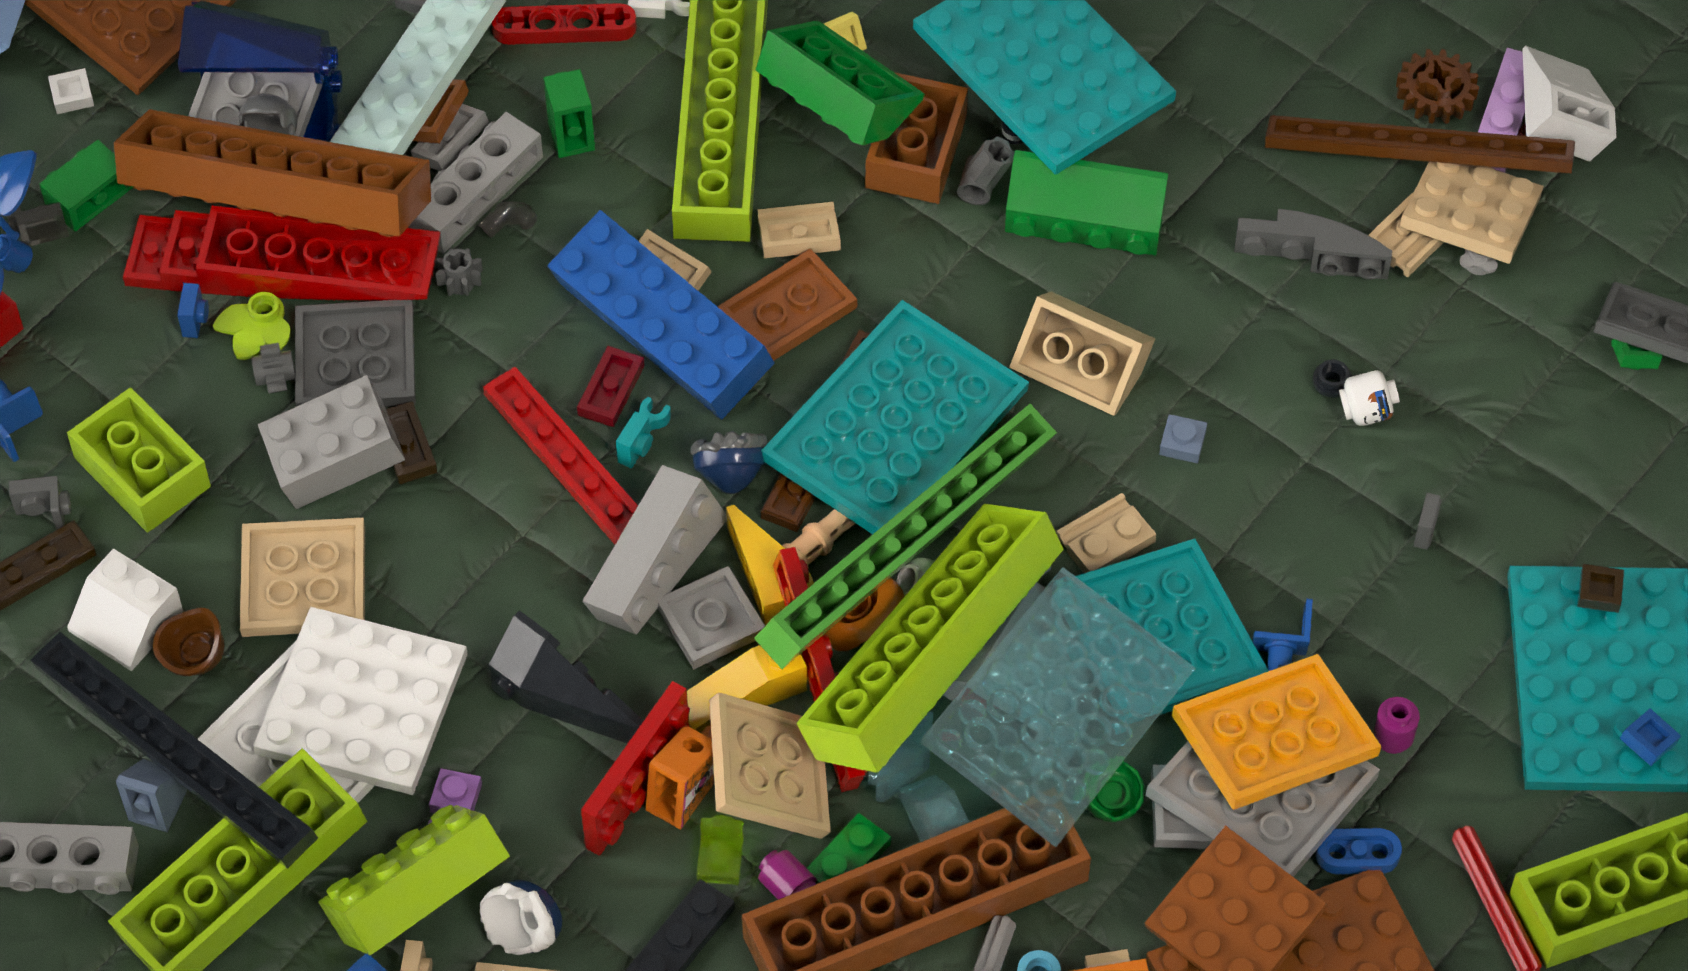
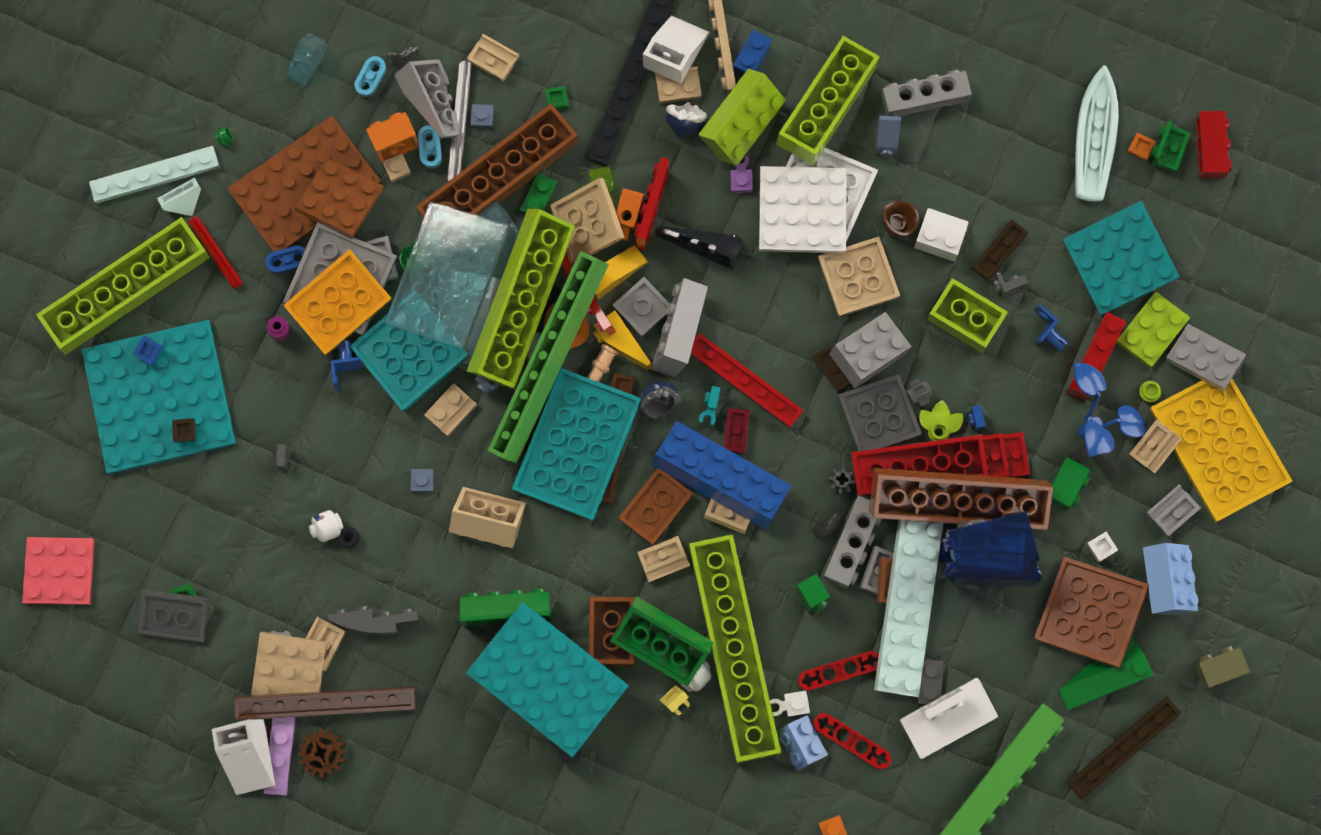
camera: 165 degrees right, 20 degrees up
black plate [30,632,318,869] -> none
magenta brick [758,850,817,900] -> none
dark grey piece [957,136,1015,205] -> none

